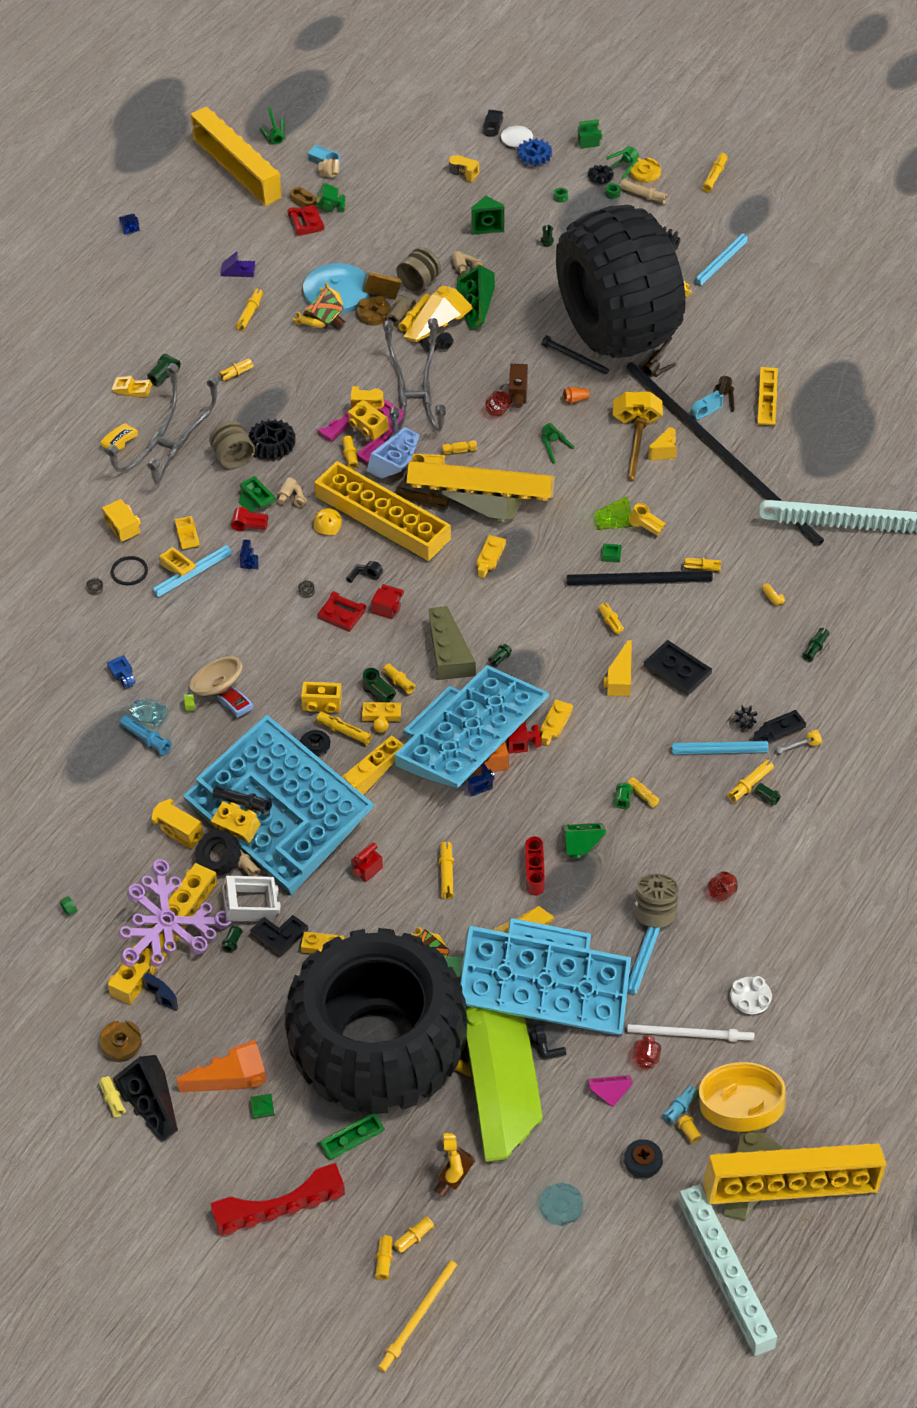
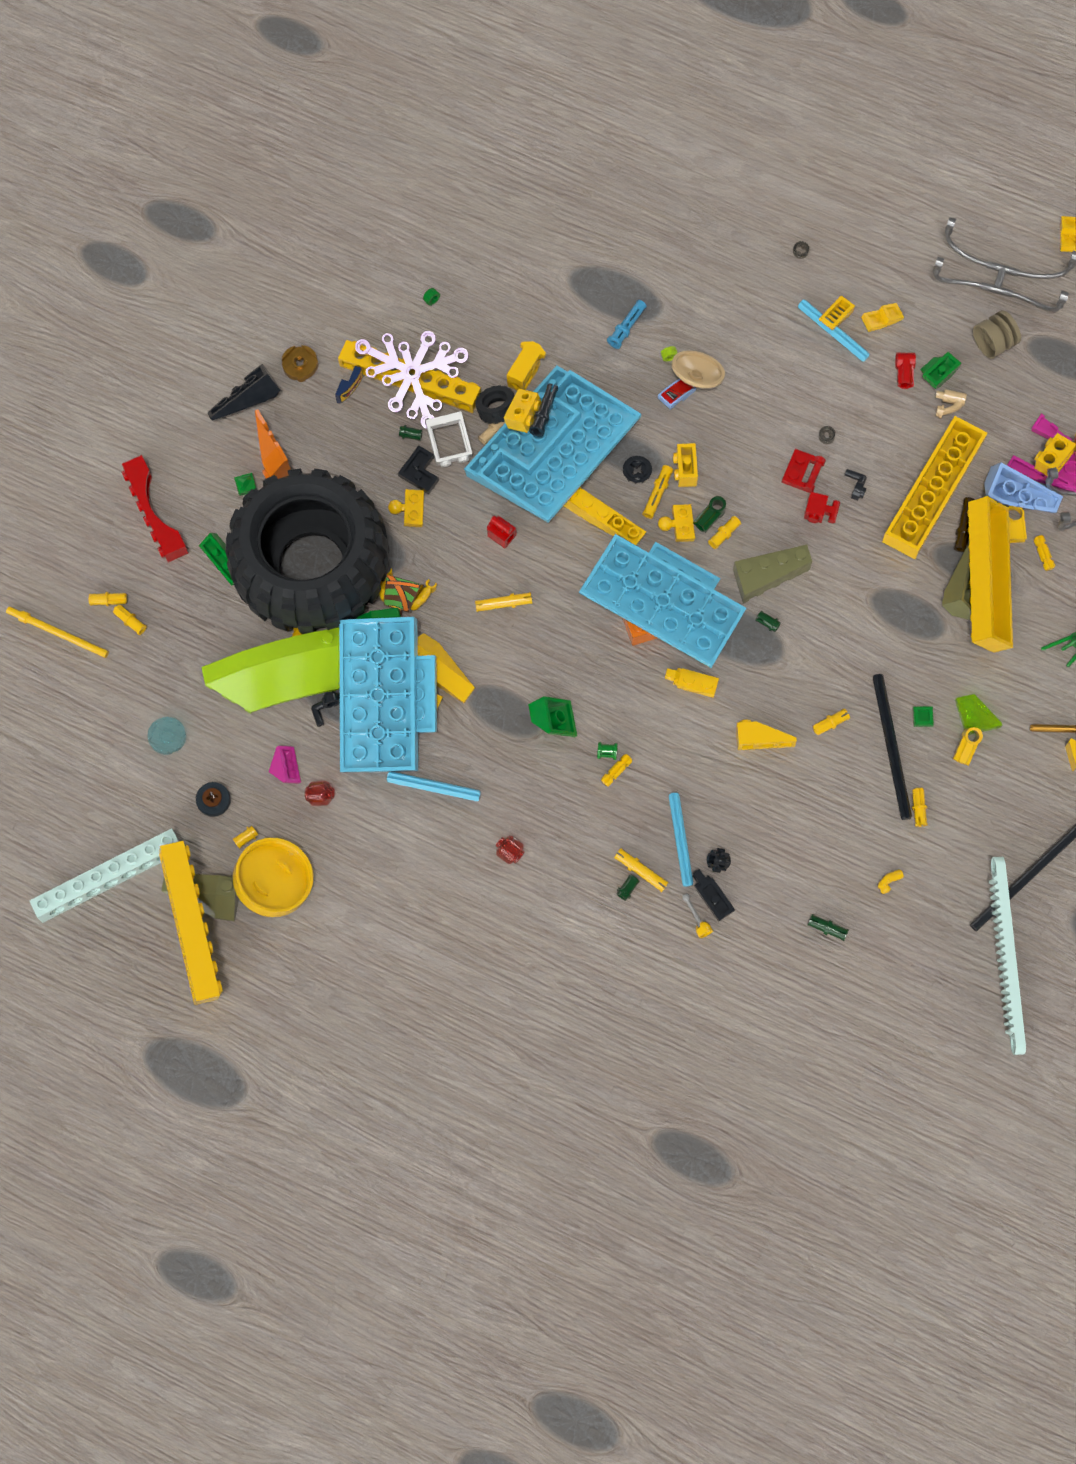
camera: 85 degrees right, 20 degrees up
light yellow axle [99,1076,126,1117] -> none
yellow slope [100,423,138,450] -> none
yellow brick [102,499,141,542] -> none
blue plate [107,655,135,688] -> none
black piece [111,556,148,586] -> none
clear light blue dish [130,698,168,726] -> none
clear blue bracket [240,539,259,570] -> none
black gear [248,418,296,461] -> none
yellow helmet [313,508,342,535] -> none
yellow pin [342,436,359,470] -> none
torso [434,1133,475,1197] -> none
clear blue bracket [468,764,495,797] -> none
yellow hinge [476,535,506,578] -> none
red brick [507,722,542,754] -> none
red beam [525,836,545,896] -> none
white bar [628,1024,754,1042] -> none
dark tan wheel [634,873,679,928] -> none
black plate [643,640,712,696] -> none
medium azure pin [662,1085,699,1125] -> none
white dish [730,976,772,1014] -> none

